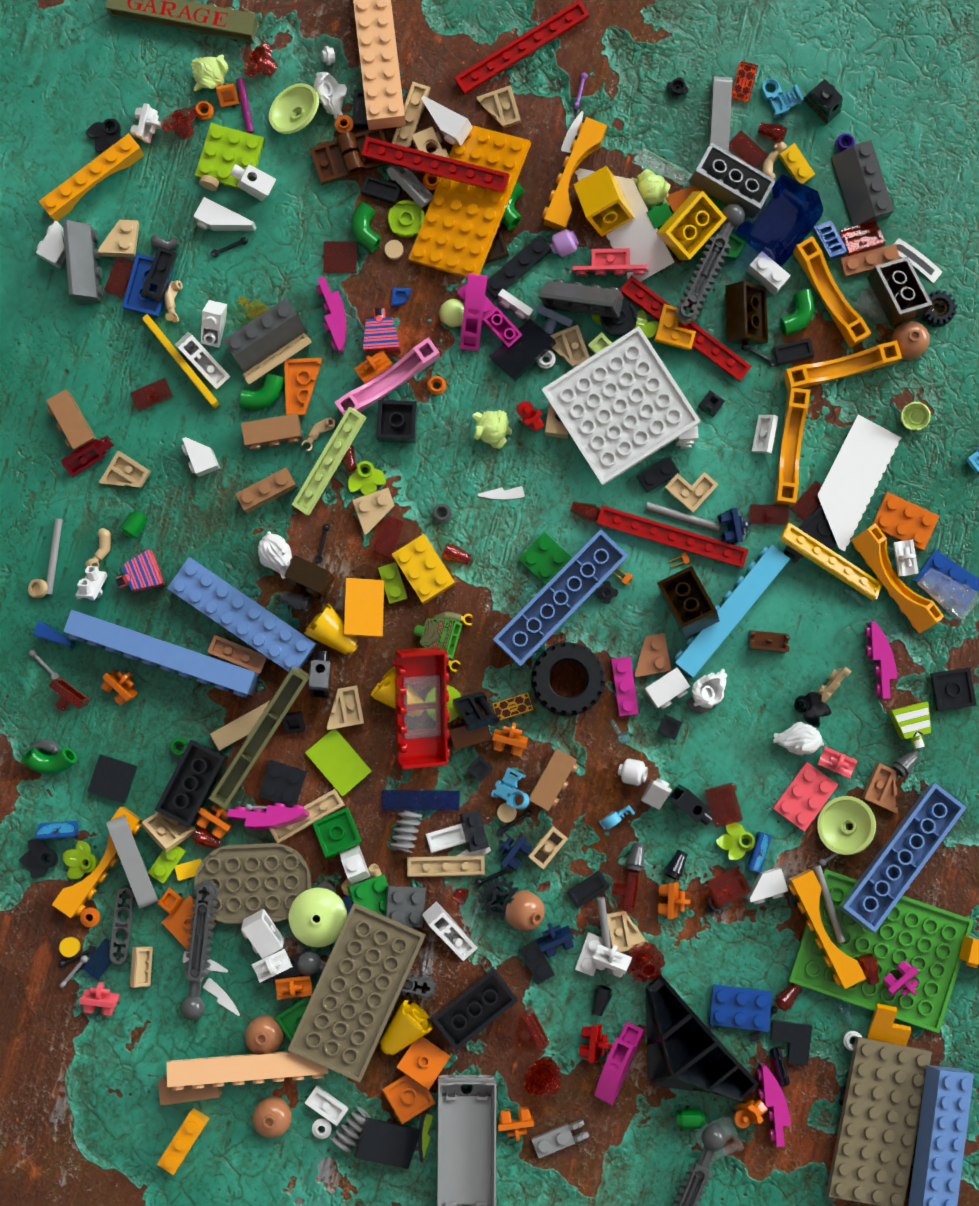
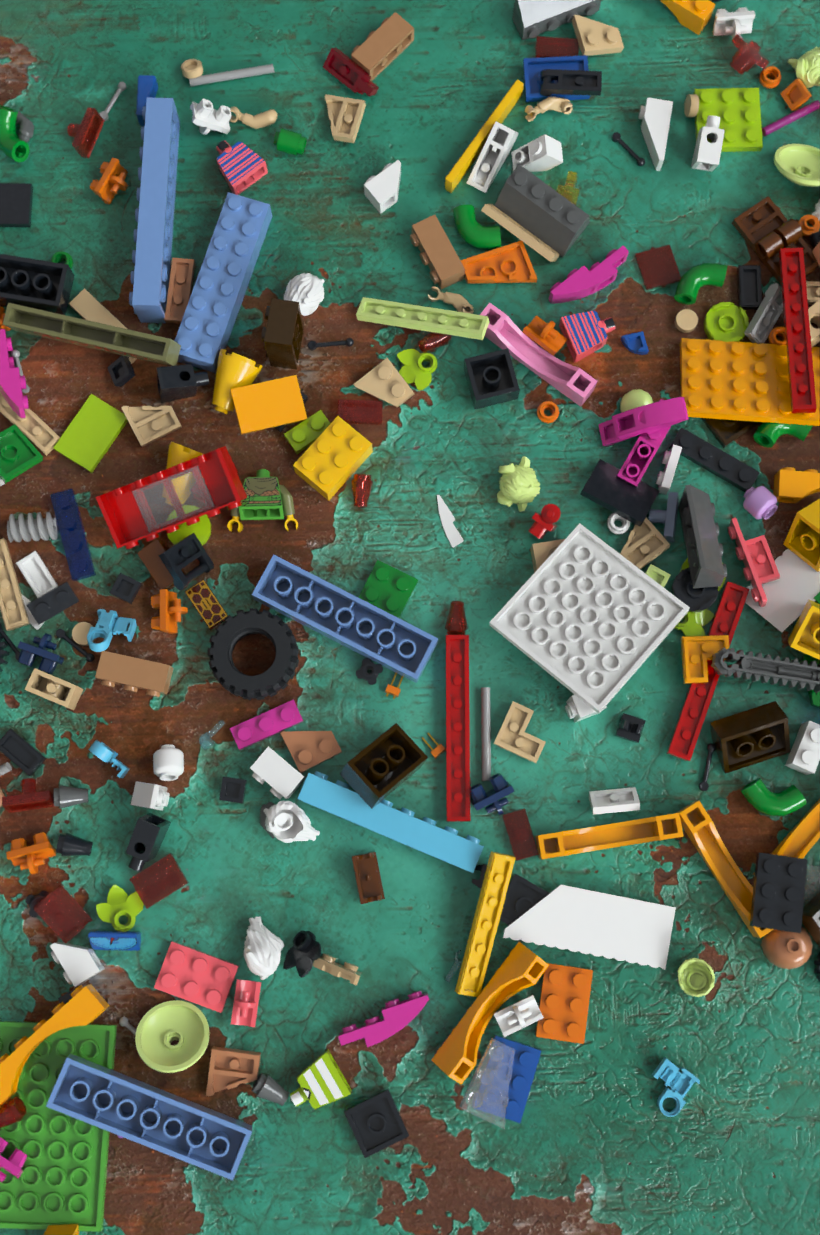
camera: 70 degrees right, 5 degrees down
clear red tile [130,378,173,411] -> none
dark grey arm [151,235,179,250] -> none
medium nougat brick [236,467,298,514] -> none
black plate [258,760,308,807] -> none
dark grey cone [281,591,311,612] -> none
dark grey plate [432,504,452,523] -> none
black plate [637,456,680,493] -> none
black tile [772,338,815,366] -> none
clear red tile [790,480,822,521] -> none
light grey bar [813,865,845,943] -> none
none -> black plate [750,853,808,933]

